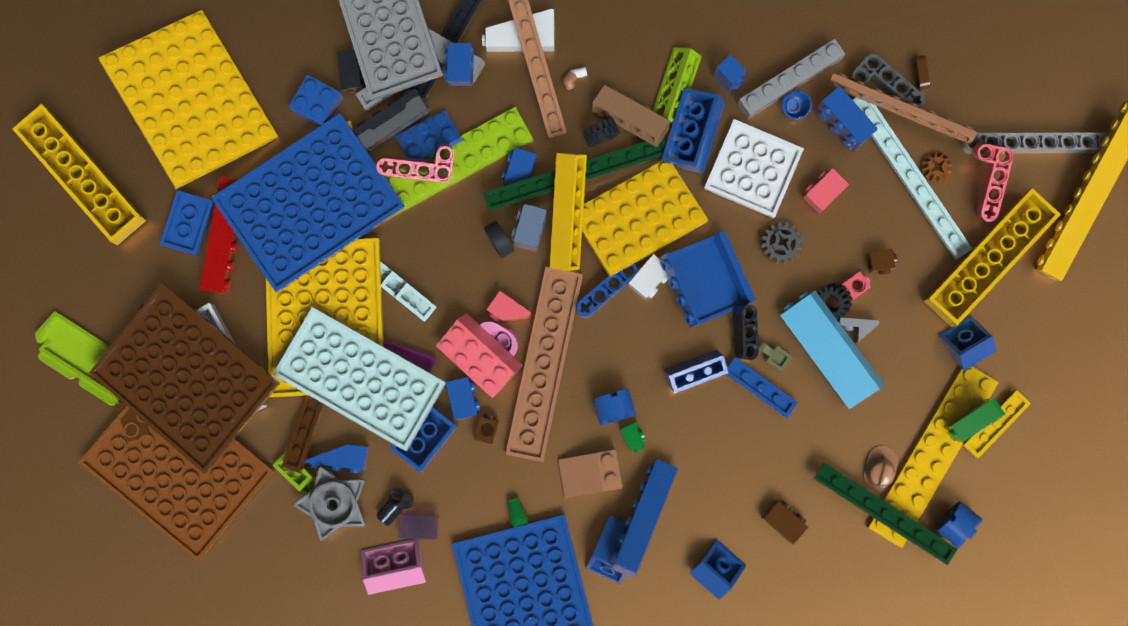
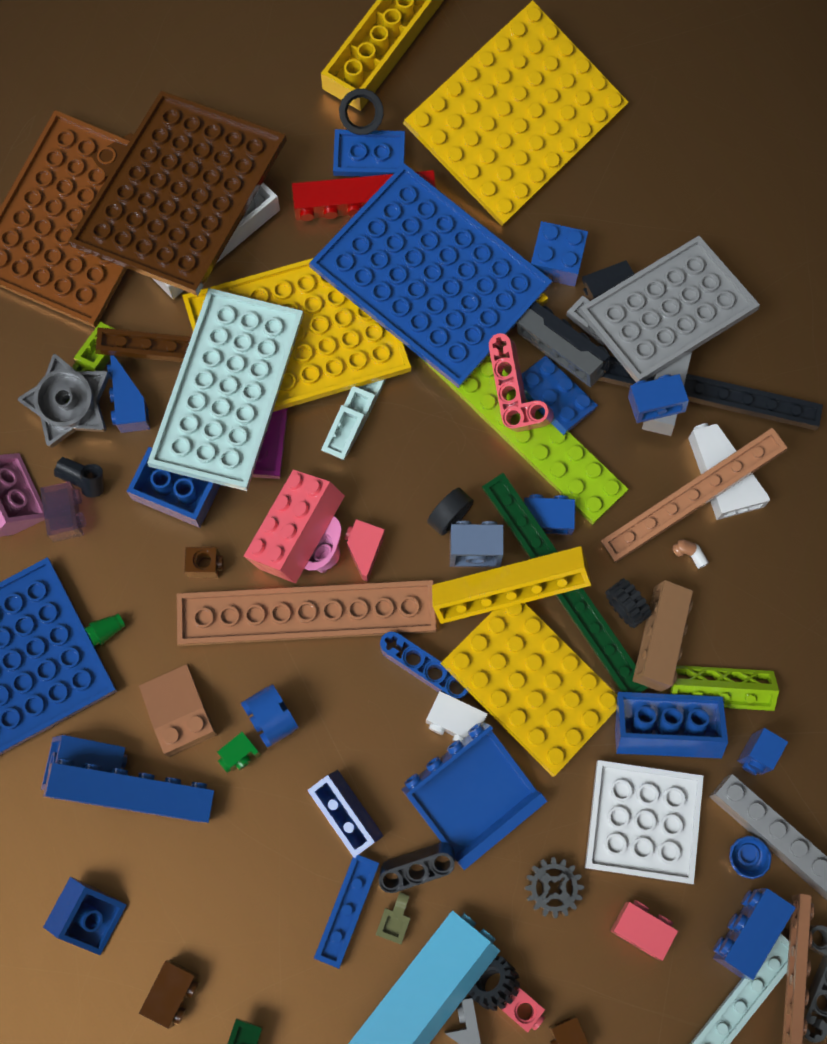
camera: 75 degrees right, 10 degrees down
lime slope [35,311,121,406] -> none
blue brick [446,377,481,421] -> none
none -> black tyre [339,88,384,135]

